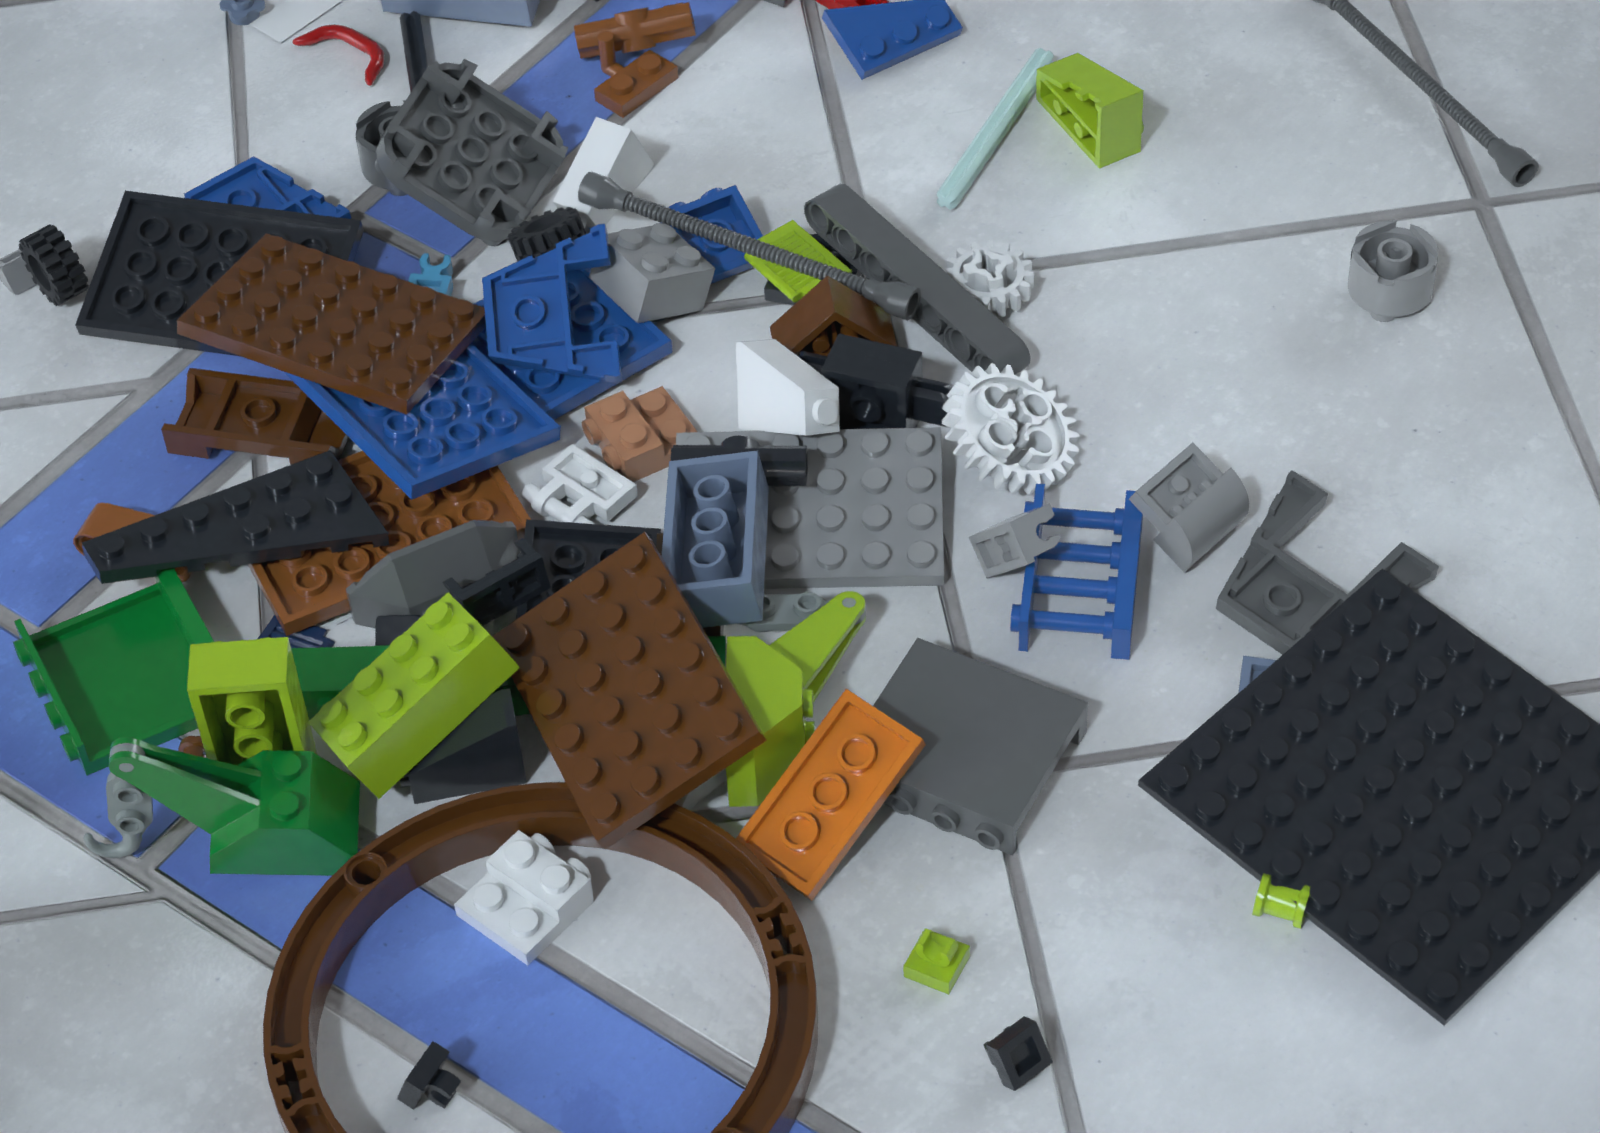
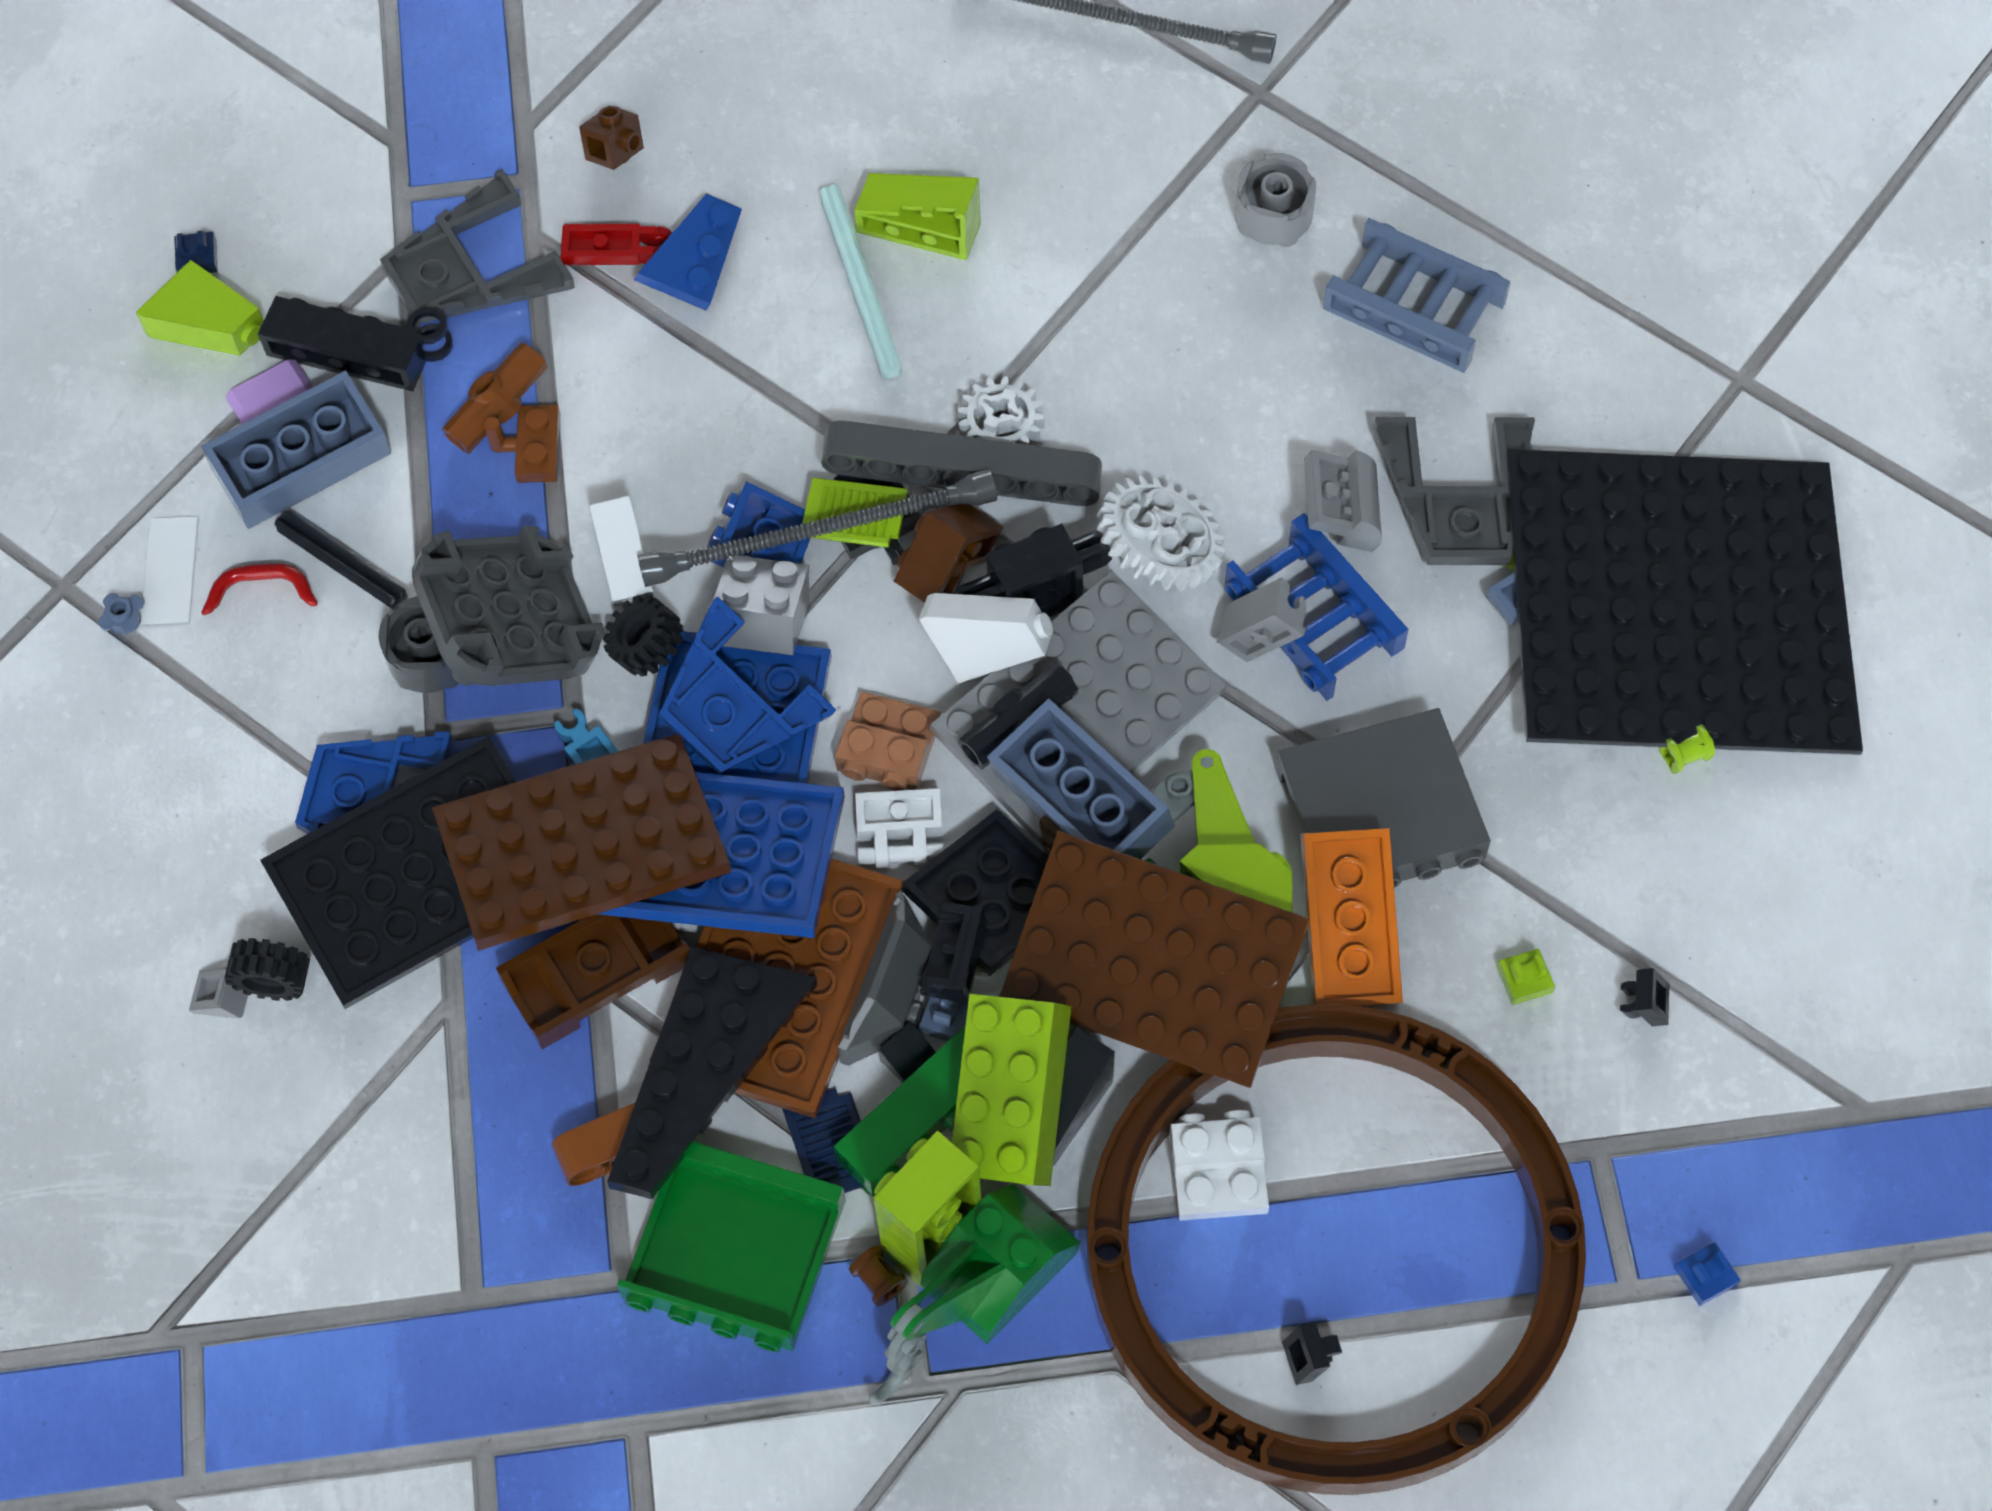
camera: 45 degrees left, 15 degrees up
none -> sand blue fence [1323,218,1511,373]

